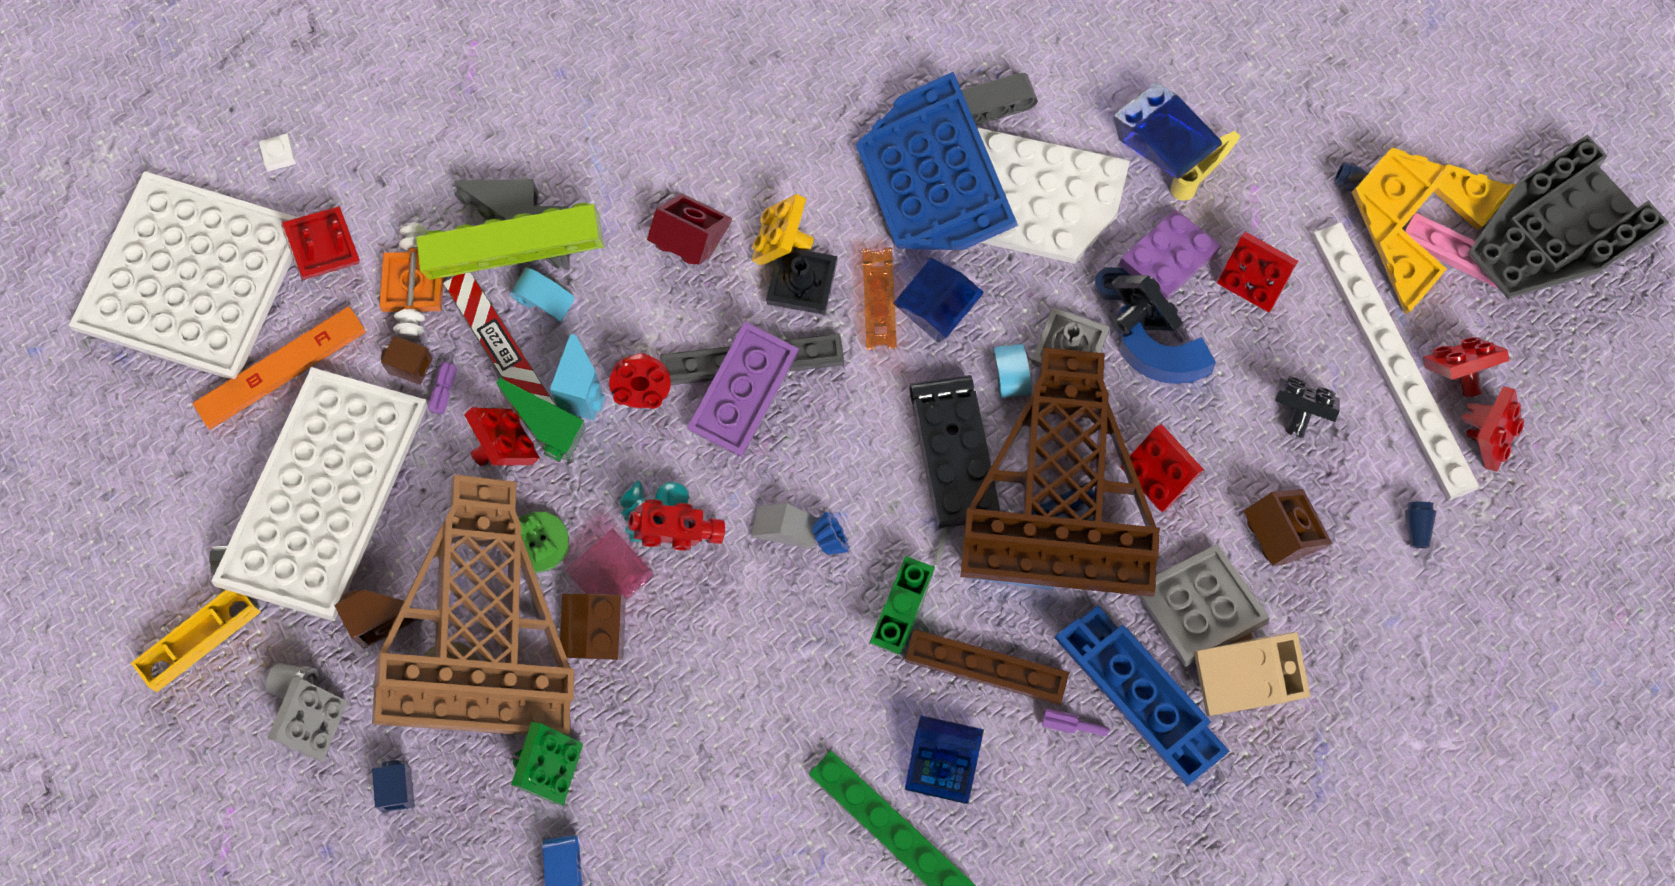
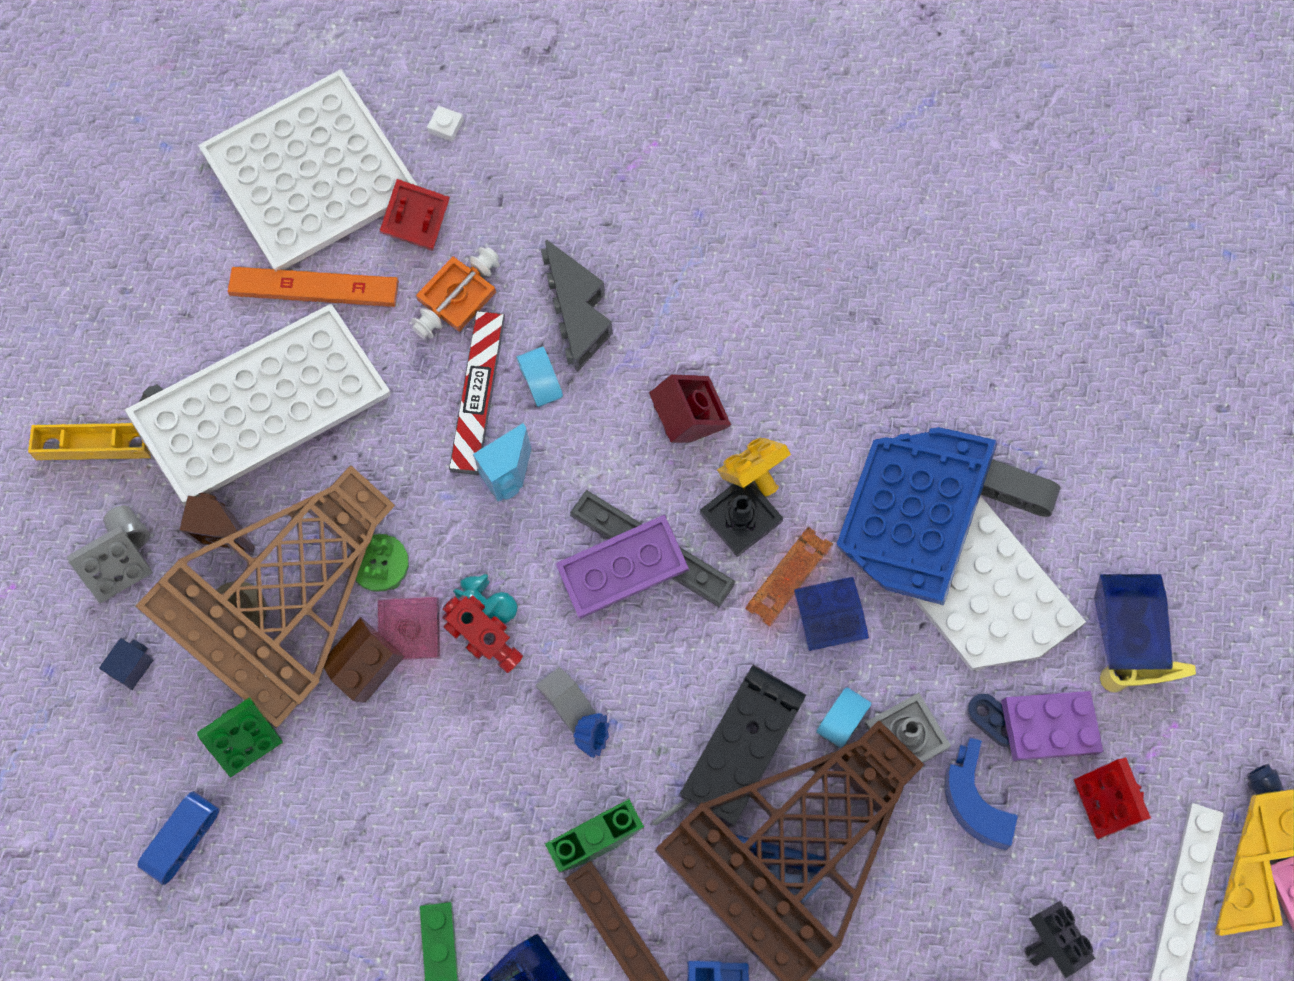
camera: 40 degrees right, 0 degrees up
reddish brown brick [381,336,433,385] -> none
lime brick [416,202,605,280] -> none
medium lavender piece [428,362,457,414] -> none
red plate [464,407,540,466] -> none
green slope [496,377,586,462] -> none
red plate [609,353,671,409] -> none
black plate [1111,275,1183,334] -> none
red plate [1120,424,1204,512] -> none

